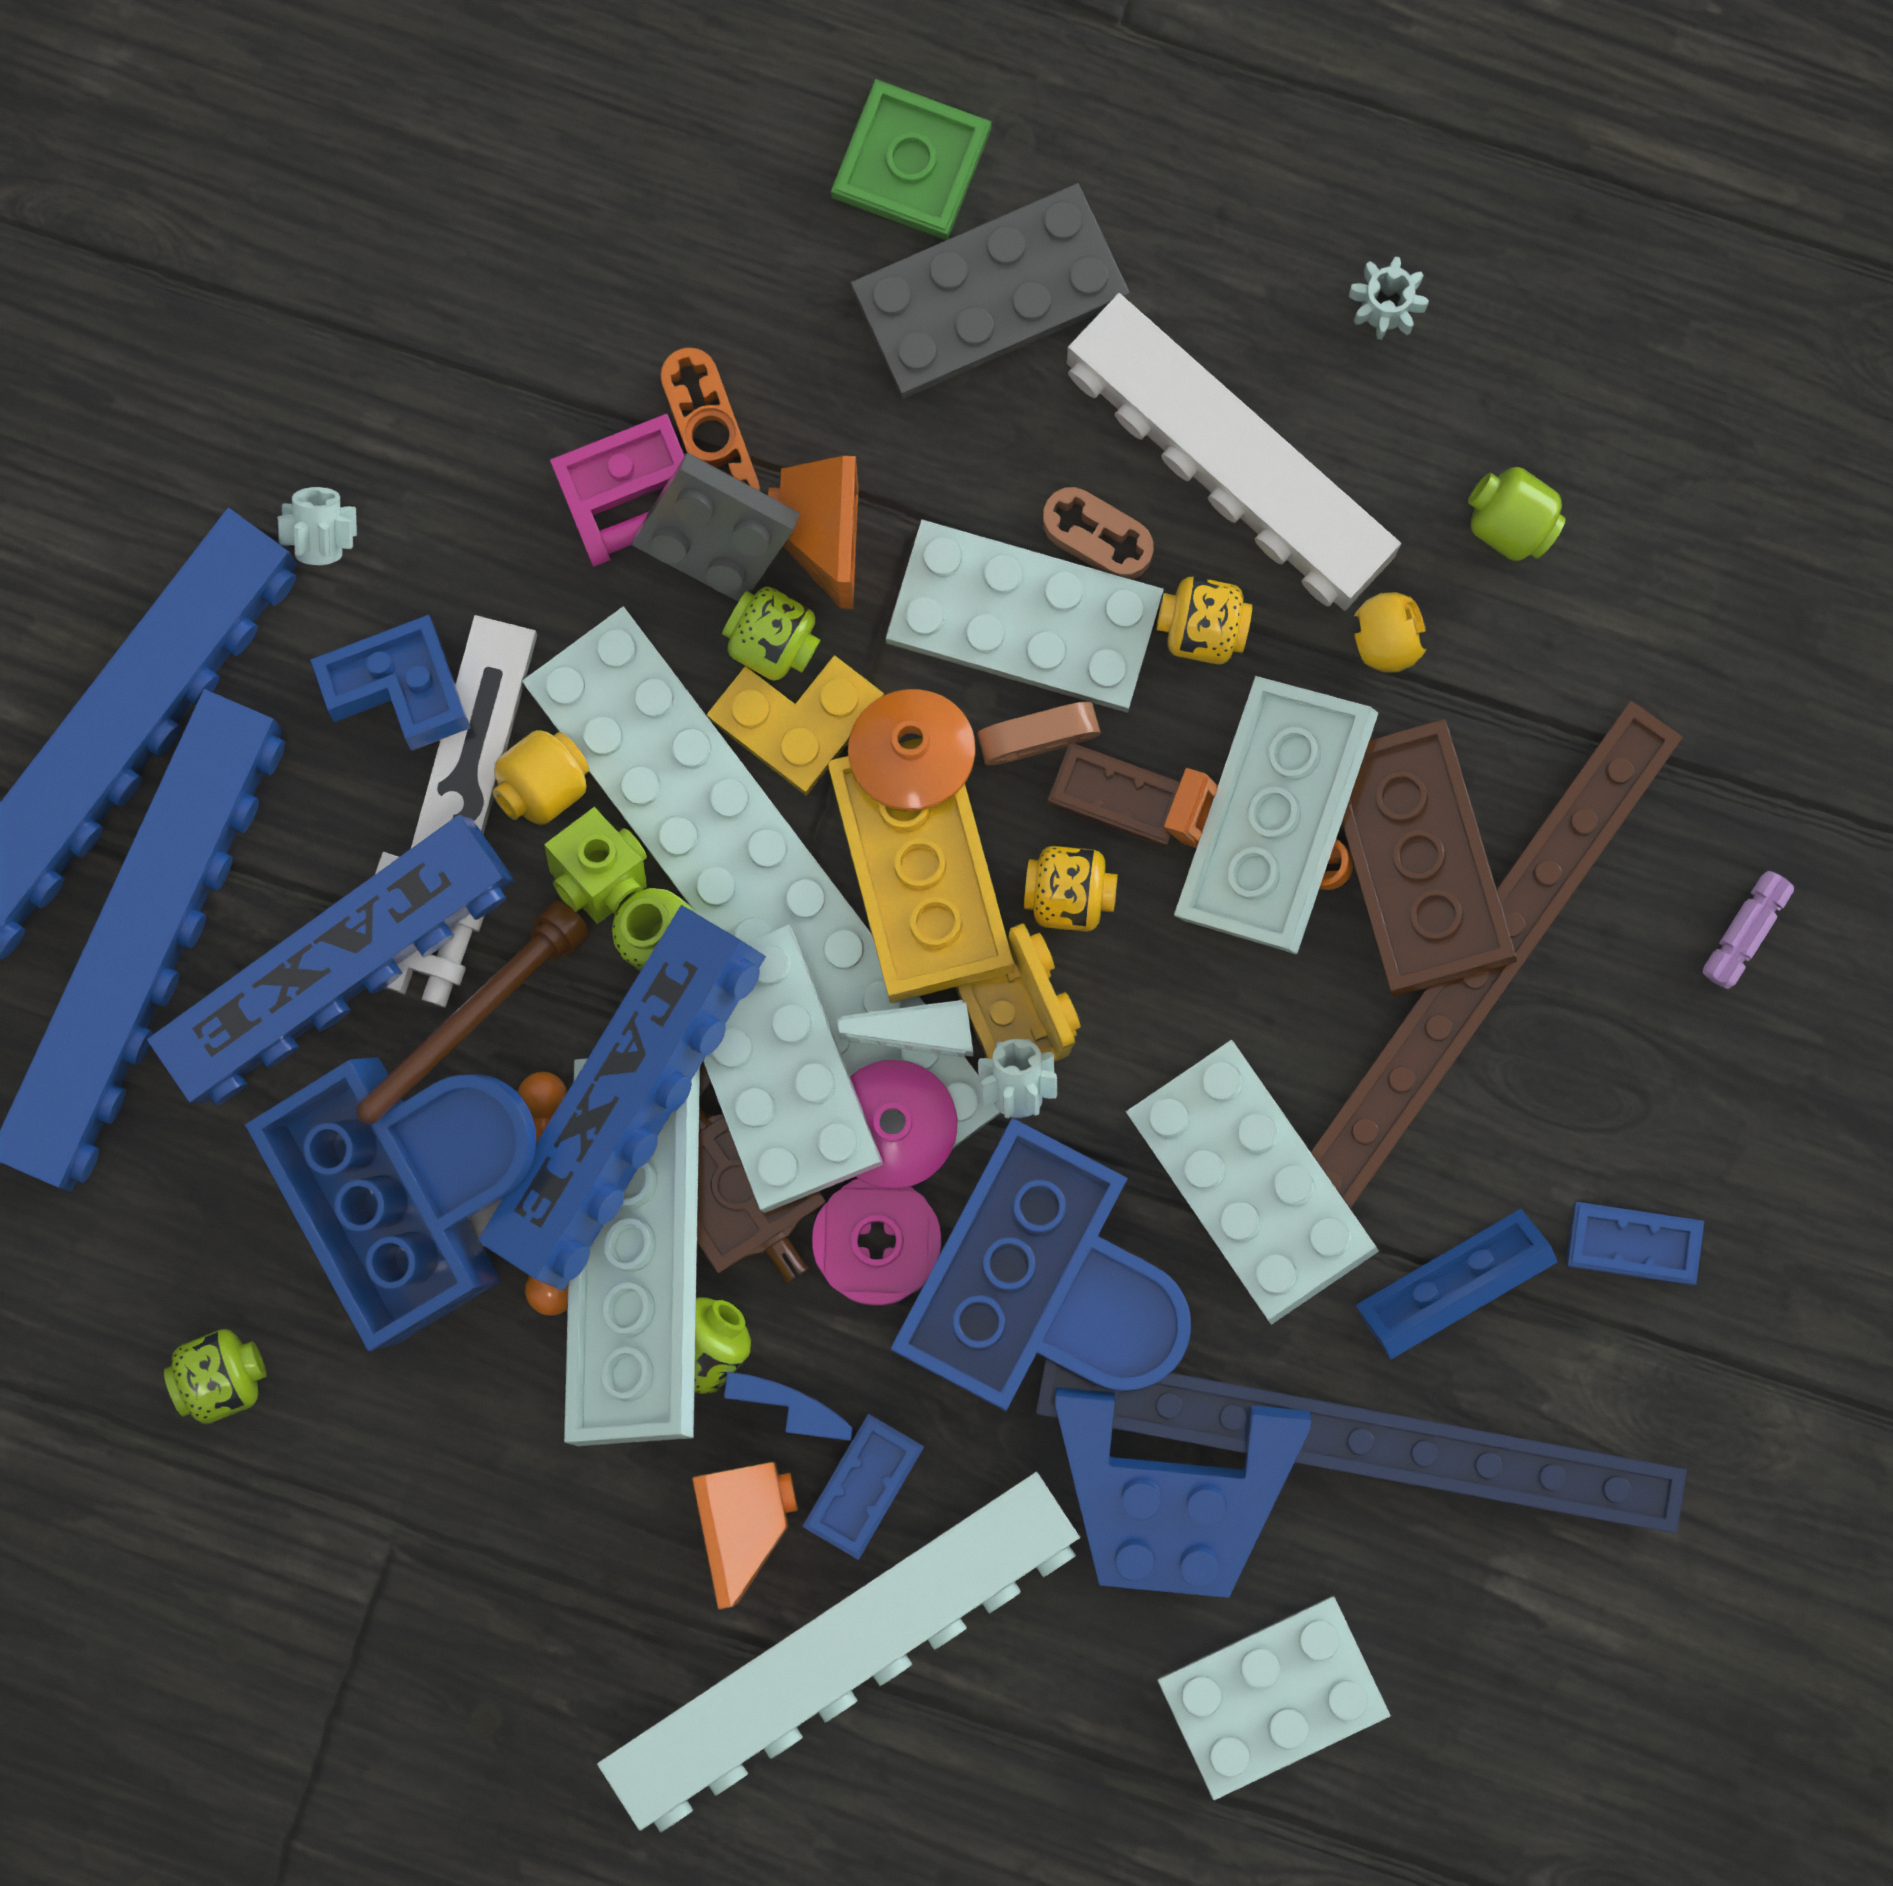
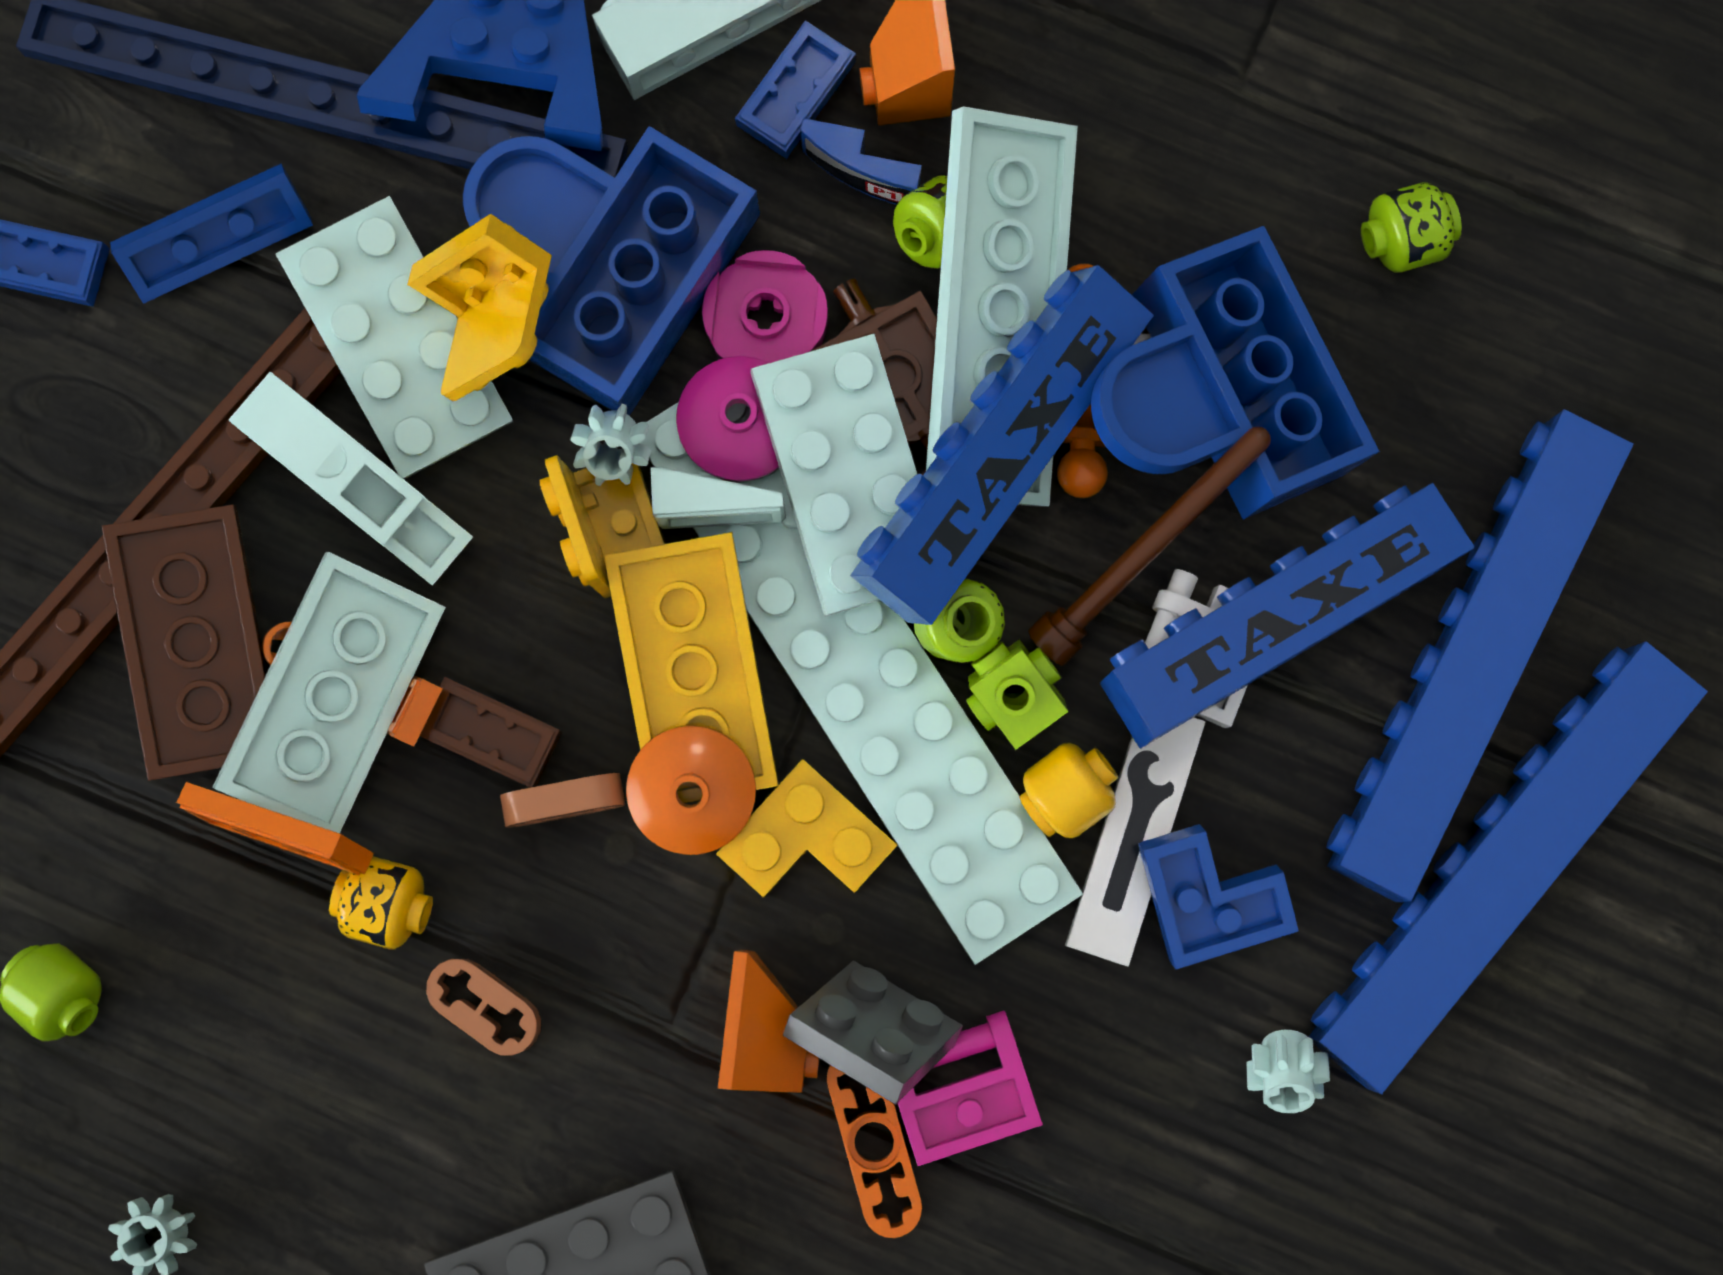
camera: 175 degrees left, 0 degrees up
lime head [722,587,821,680] -> none
light aqua plate [886,520,1164,713] -> none
yellow head [1024,846,1118,932] -> none
white brick [1067,293,1401,611] -> none
yellow piece [1354,592,1426,673] -> none
none -> orange tile [176,782,374,875]
none -> light aqua slope [229,372,473,586]
none -> yellow bracket [407,214,552,401]

